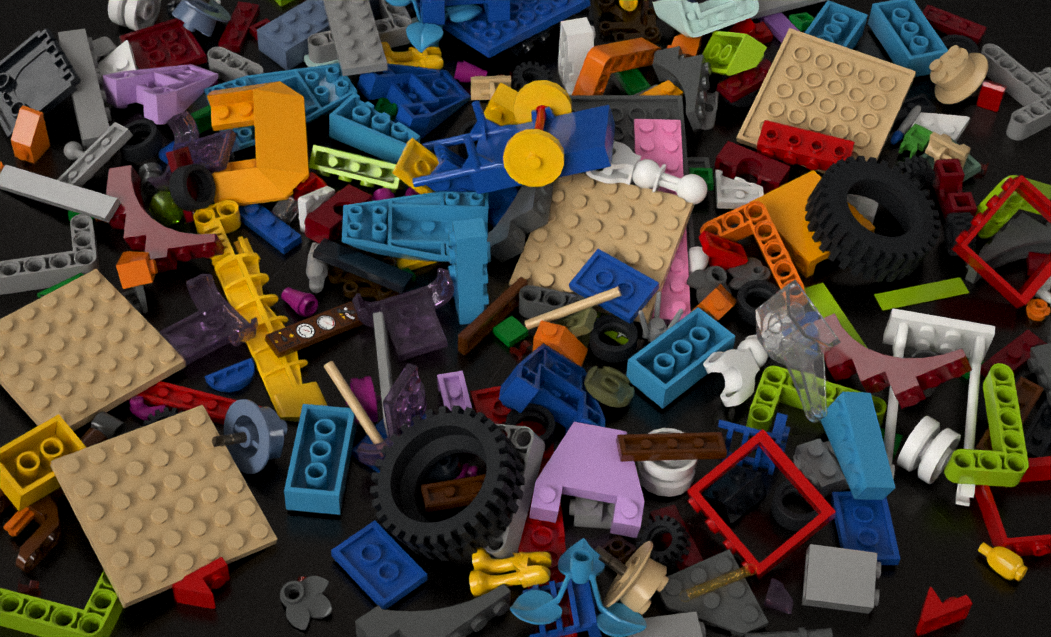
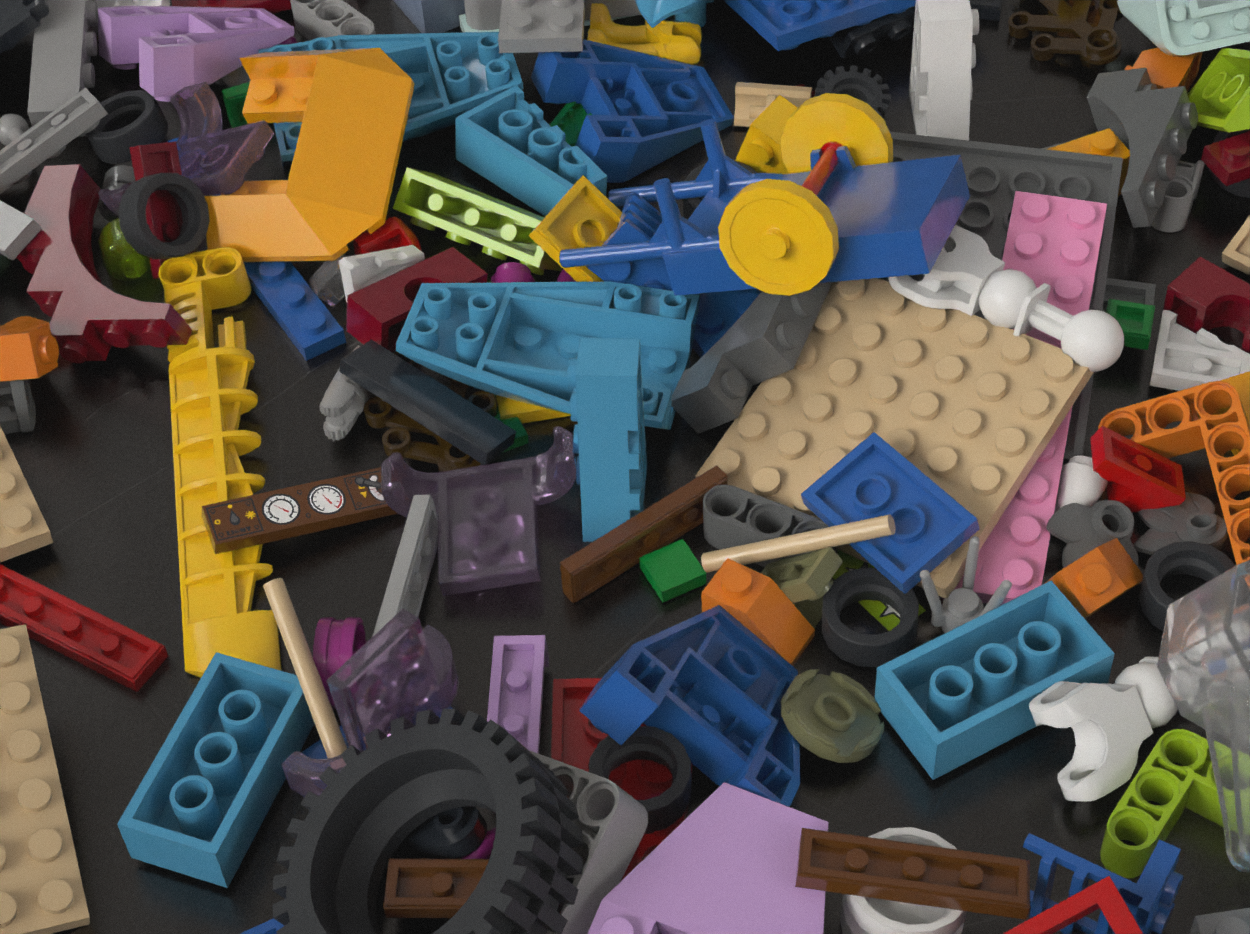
camera: 20 degrees right, 0 degrees up
clear purple piece [159,274,258,365] -> none
blue tile [205,358,255,392] -> none
sand blue piece [212,399,287,474] -> none
magenta cone [281,287,318,317] -> none
magenta cone [454,61,487,82] -> none
clear red piece [509,340,532,361] -> none
orange beam [572,37,661,95] -> none
green tile [613,68,651,95] -> none

